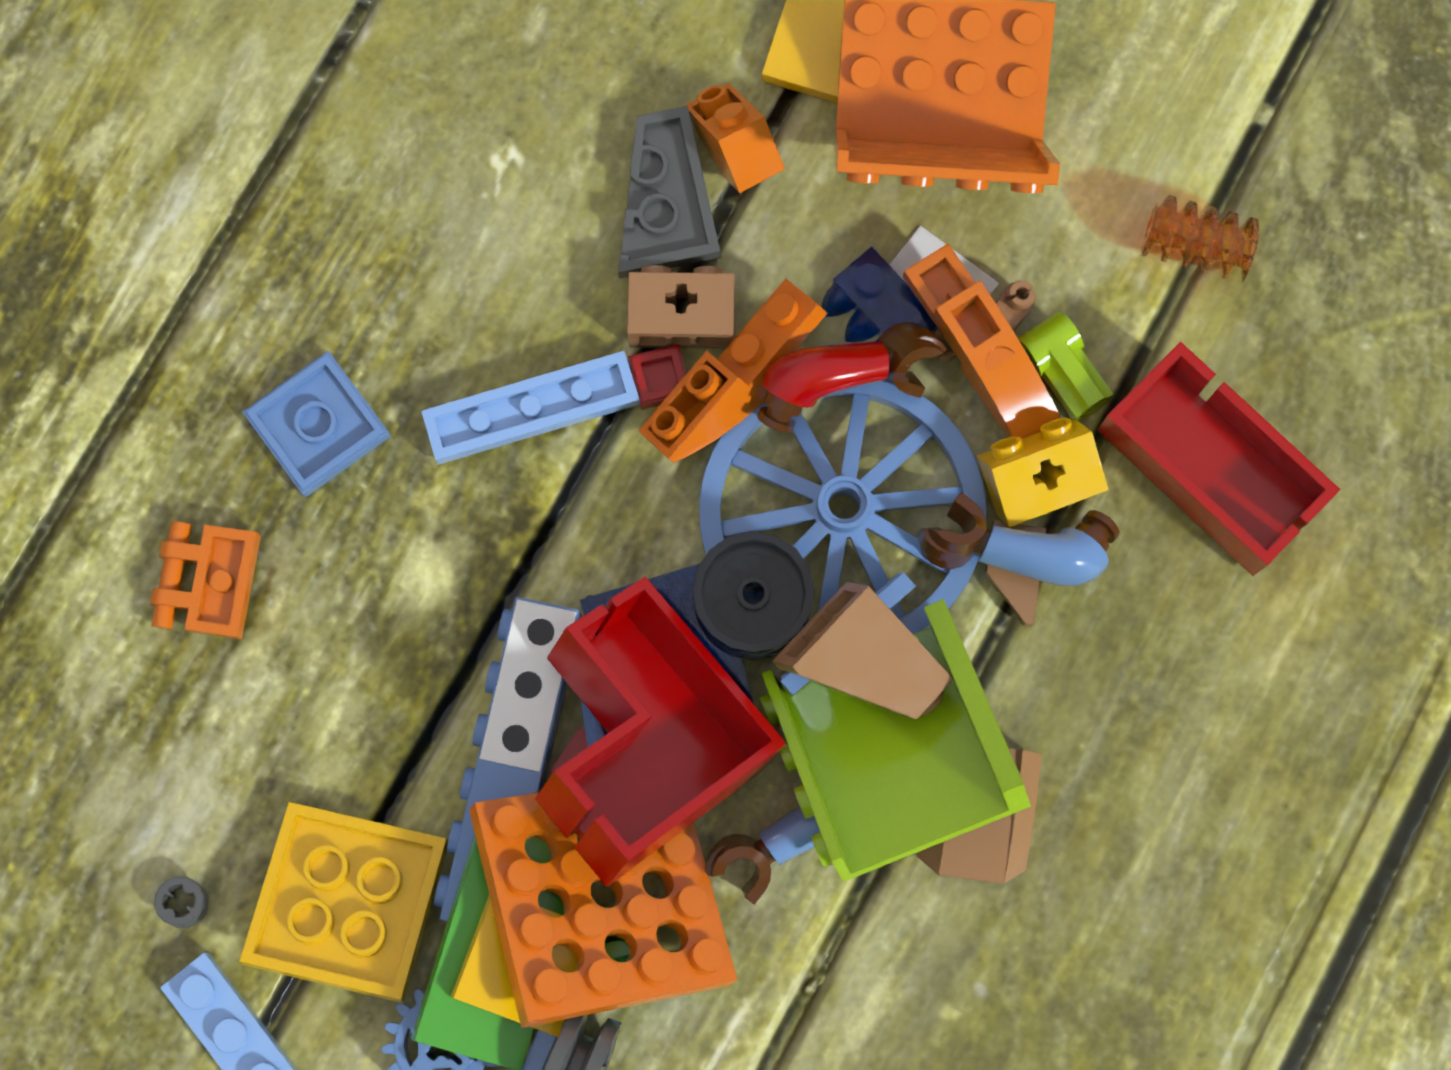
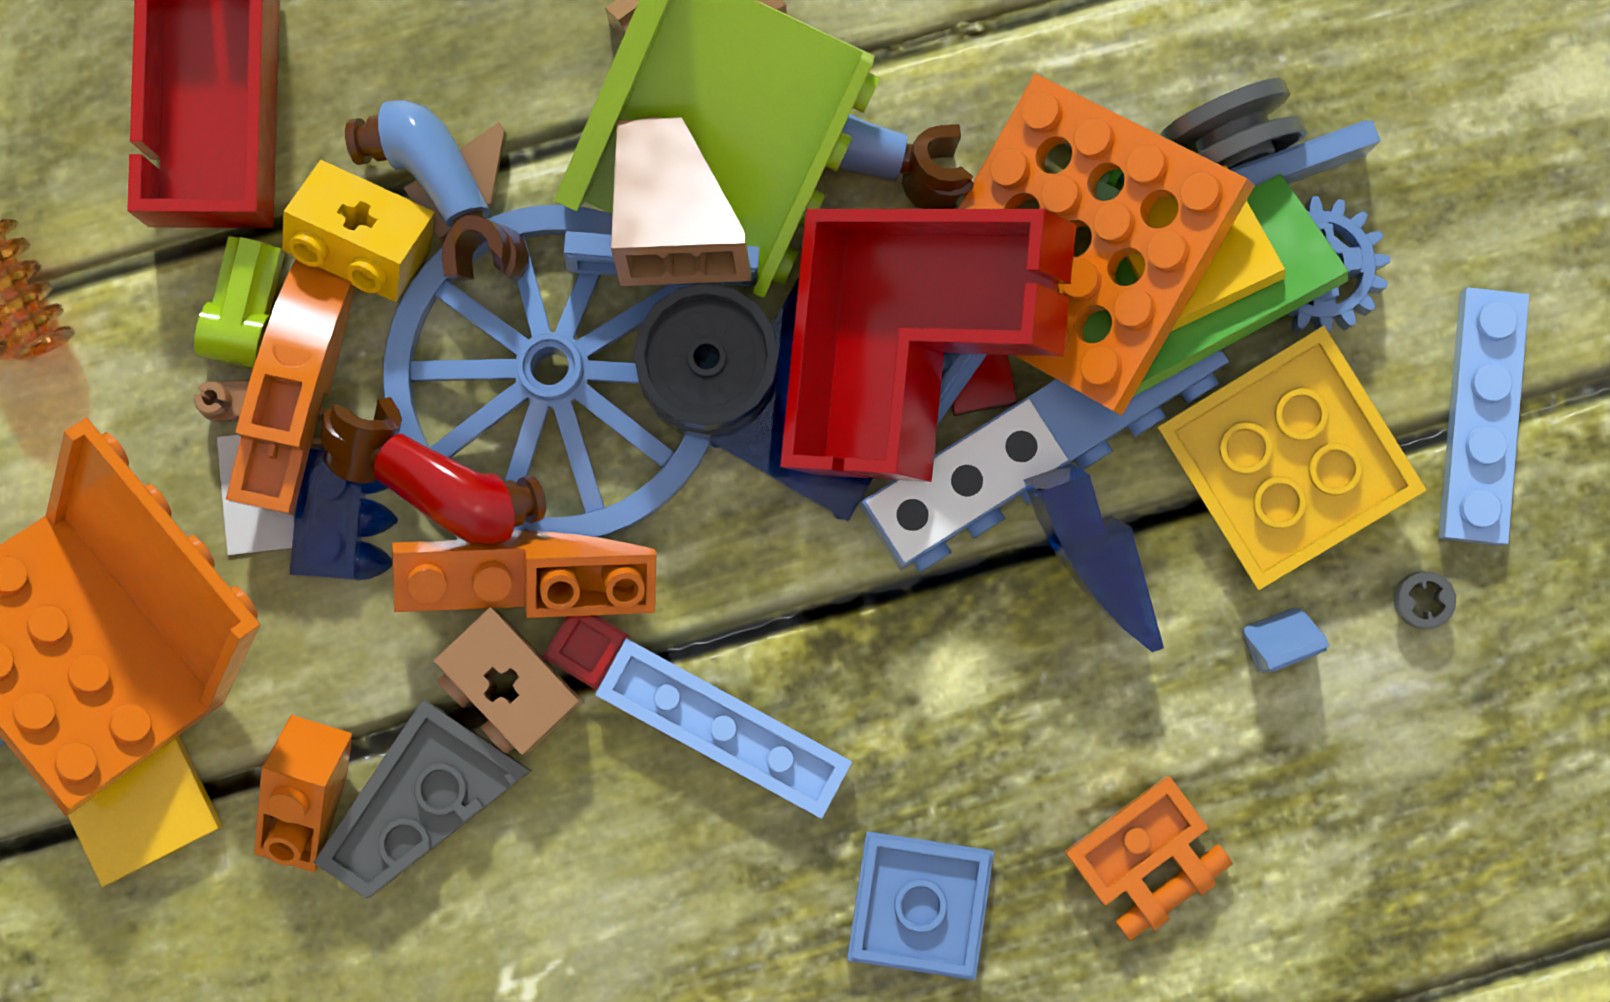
camera: 135 degrees left, 5 degrees up
none -> clear blue slope [1023,463,1164,652]
none -> medium blue slope [1243,608,1330,673]

